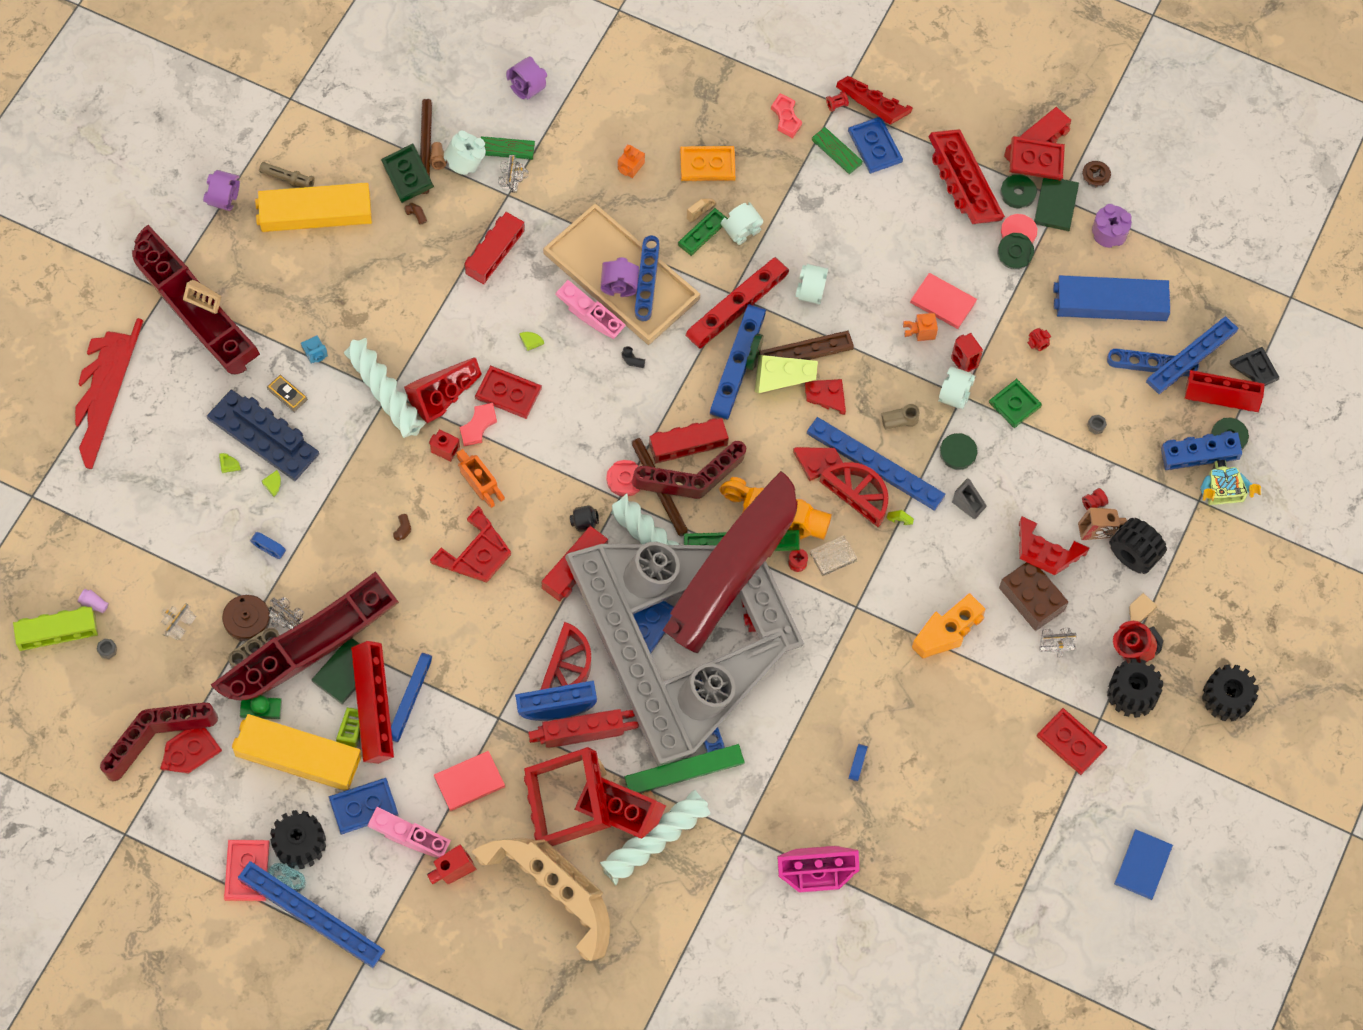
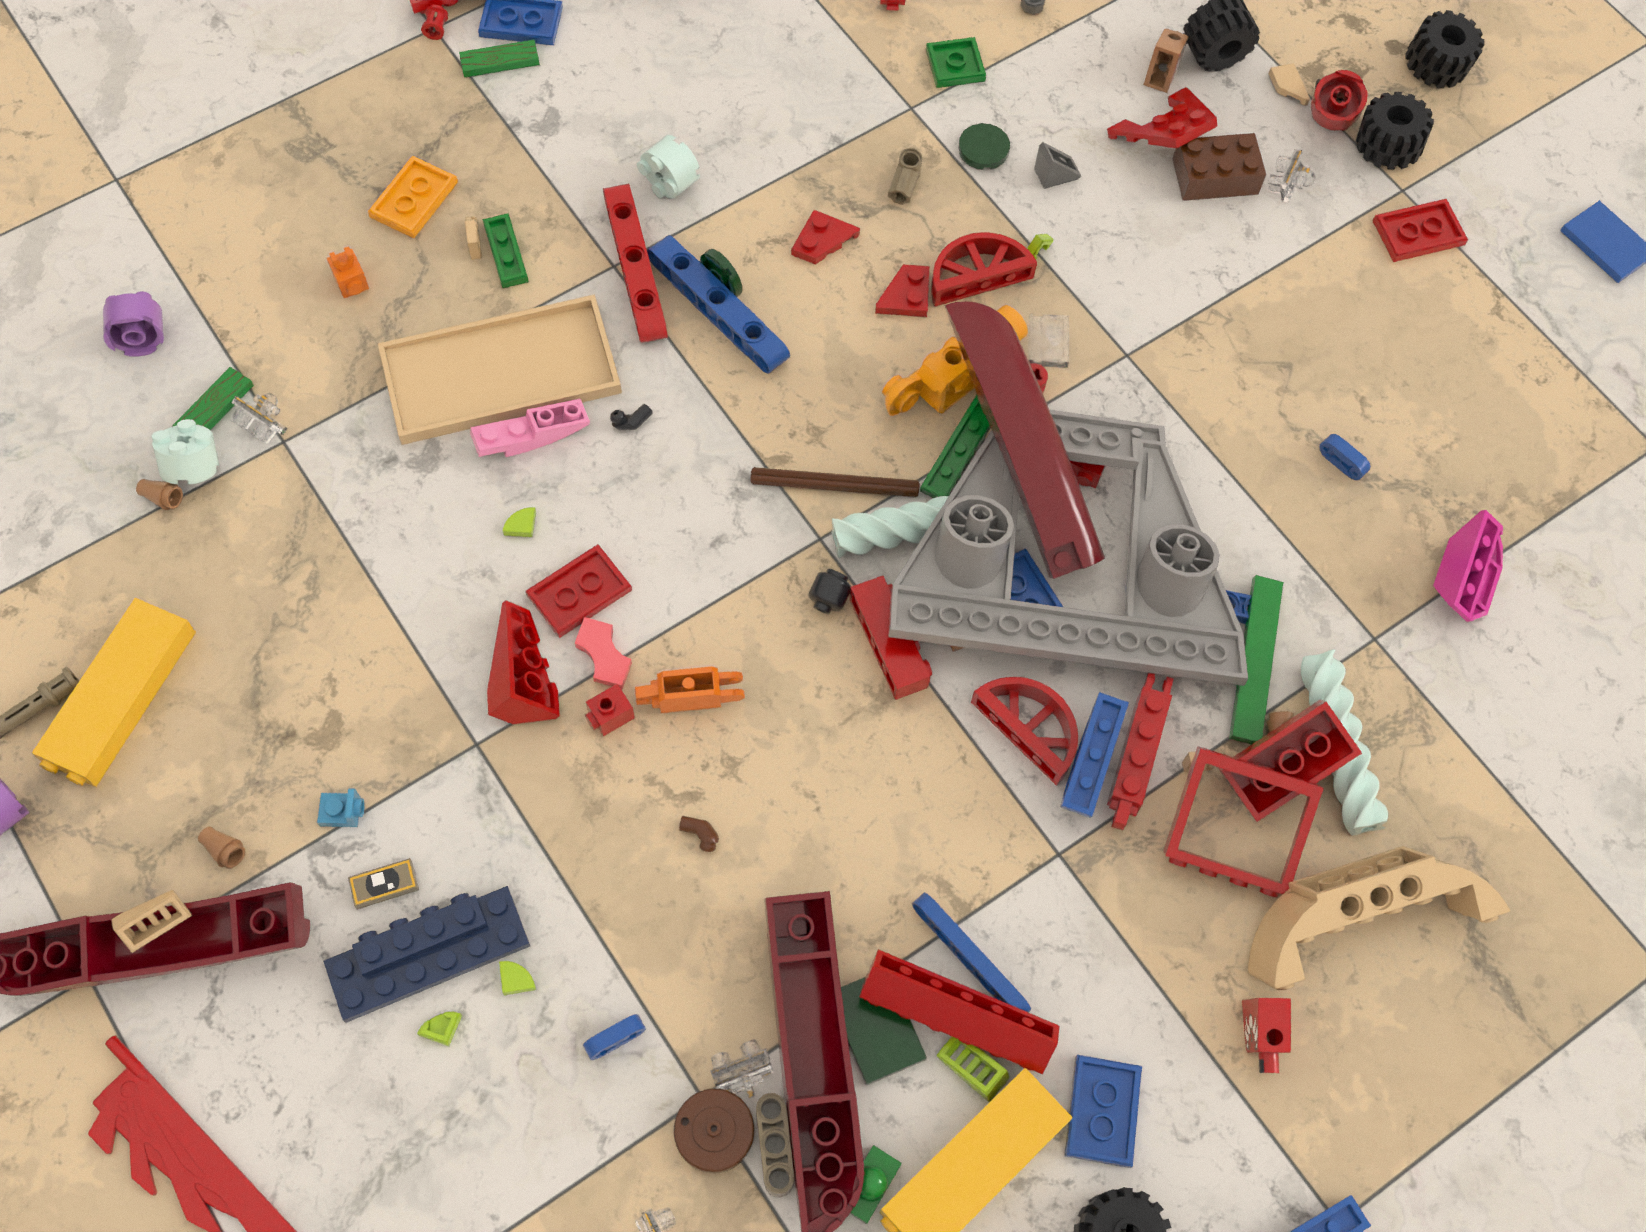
camera: 60 degrees left, 0 degrees up
light aqua piece [344,338,426,438] -> none
bright pink slope [367,807,451,858] -> none
dark green tile [381,143,434,203] -> none
reddish brown arm [404,203,427,225] -> none
reddish brown axle [420,98,432,194] -> none
red wing [430,506,511,583] -> none
coral tile [434,751,505,811] -> none
red brick [464,212,525,285] -> none
medium lavender brick [601,257,639,297] -> none
coral tile [606,460,642,496] -> none
dark red beam [632,441,747,499] -> none
blue beam [635,235,660,321] -> none
red brick [649,418,729,464] -> none
light aqua brick [721,202,763,245] -> none
yellowish green wedge [755,355,818,393] -> none
reddish brown plate [759,330,854,360] -> none
coral tile [771,93,802,138] -> none
blue plate [807,417,945,511] -> none
orange brick [903,313,938,341] -> none
coral tile [910,273,977,329] -> none
light orange brick [912,593,986,659] -> none
light aqua brick [938,366,976,409] -> none
red brick [951,333,983,372] -> none
red wheel [1082,488,1109,511] -> none
none -> medium nougat cone [198,826,245,868]

